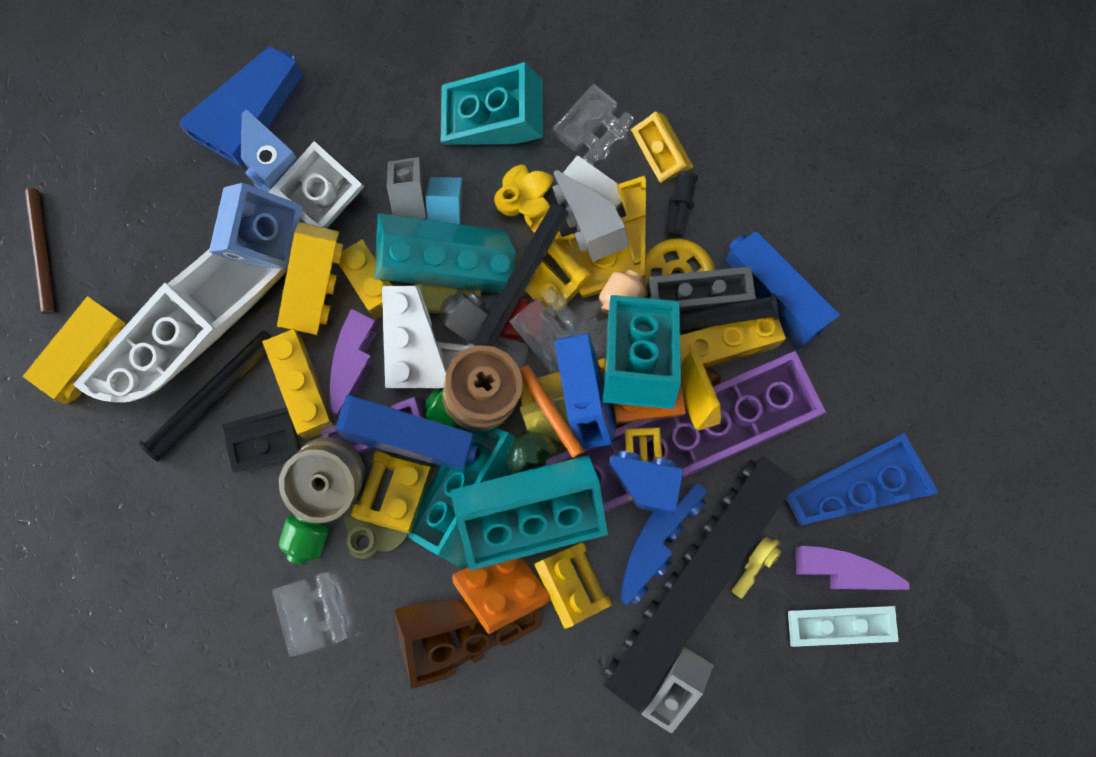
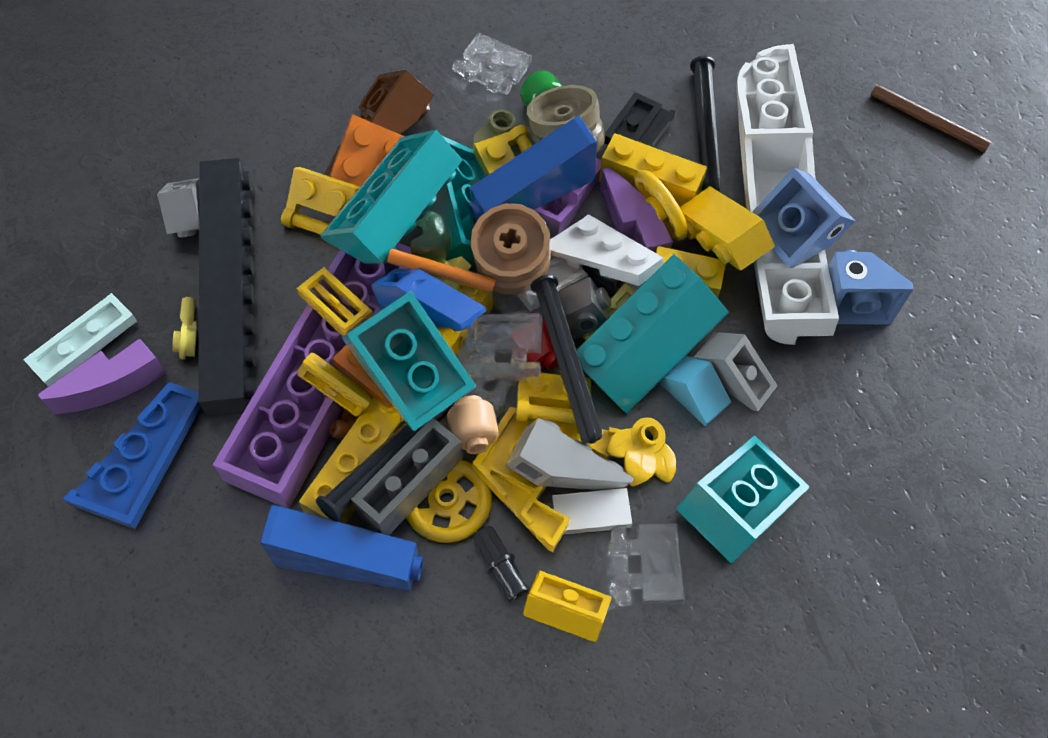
camera: 135 degrees right, 15 degrees down
yellow brick [23,296,127,405] -> none
blue slope [179,46,303,166] -> none
blue slope [609,451,683,515] -> none
blue slope [619,482,708,606] -> none
none -> yellow plate [635,170,688,240]

